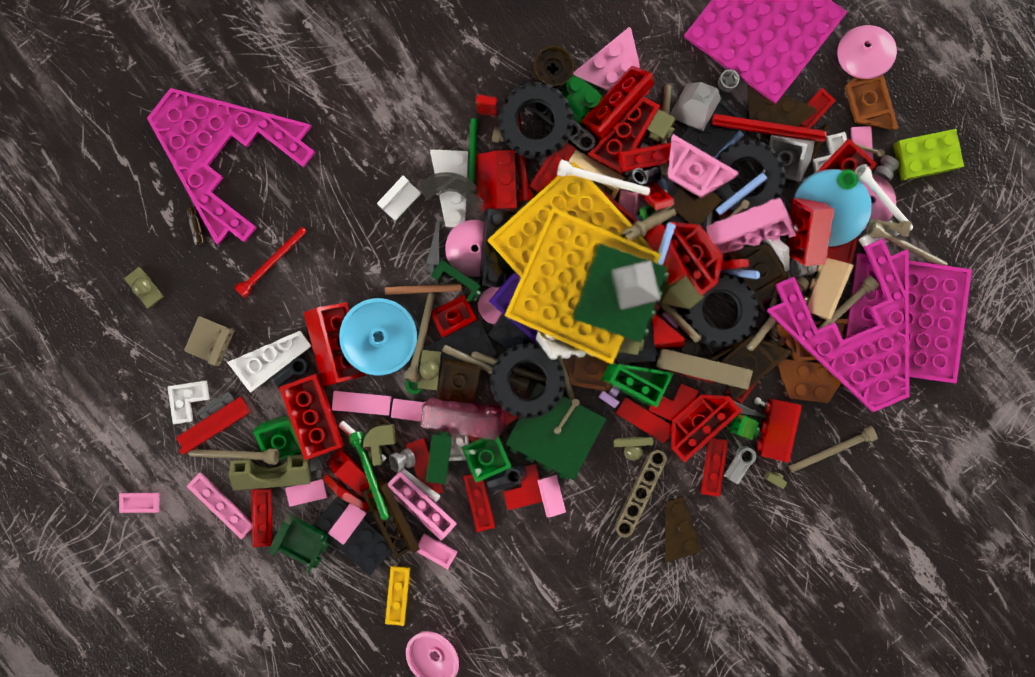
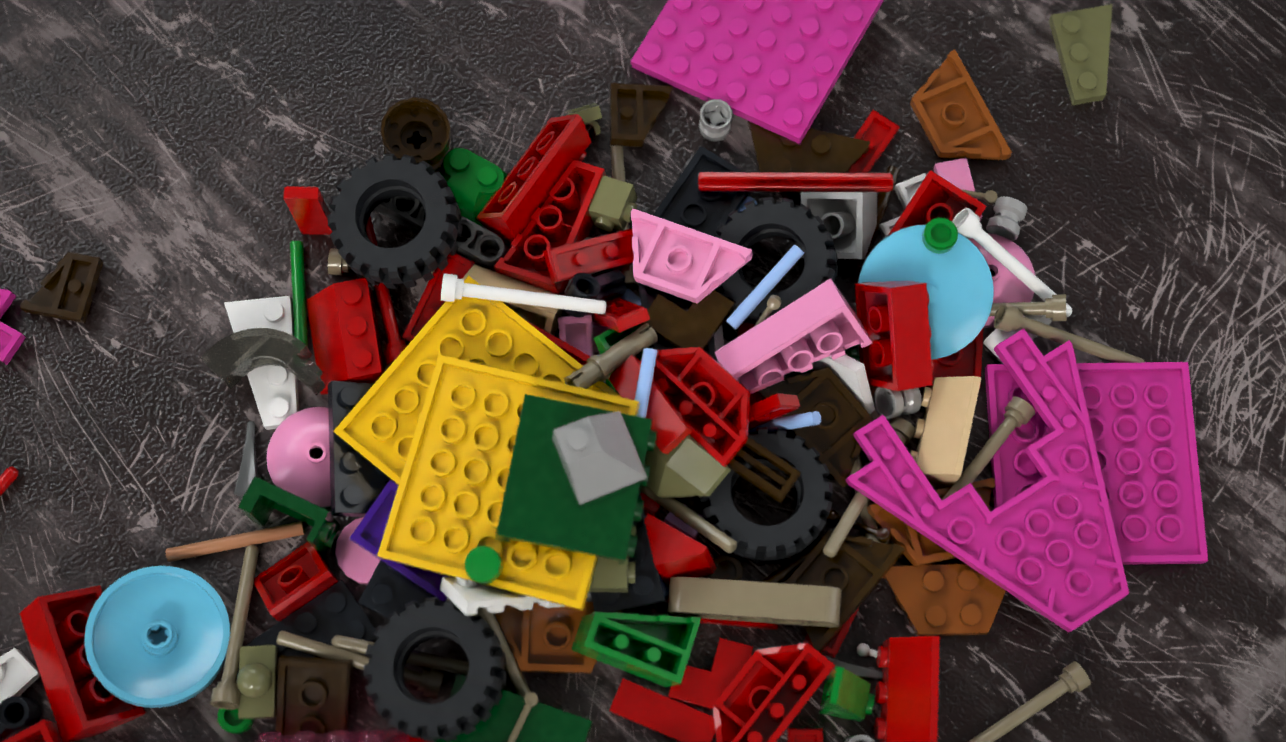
camera: 15 degrees left, 15 degrees down
white panel [377,176,421,221] -> none
bright pink wing [573,27,640,92] -> none
lavender tile [598,387,620,408] -> none
light grey slope [670,82,721,131] -> none
bright pink dish [837,25,897,79] -> none
lime brick [893,129,964,181] -> none
none -> dark brown wing [20,252,104,323]
none -> green tile [465,546,503,584]
none -> olive tile [564,103,602,135]
none -> dark brown wing [609,83,672,147]
none -> dark brown tile [727,436,802,503]
none -> olive wing [1049,4,1113,106]

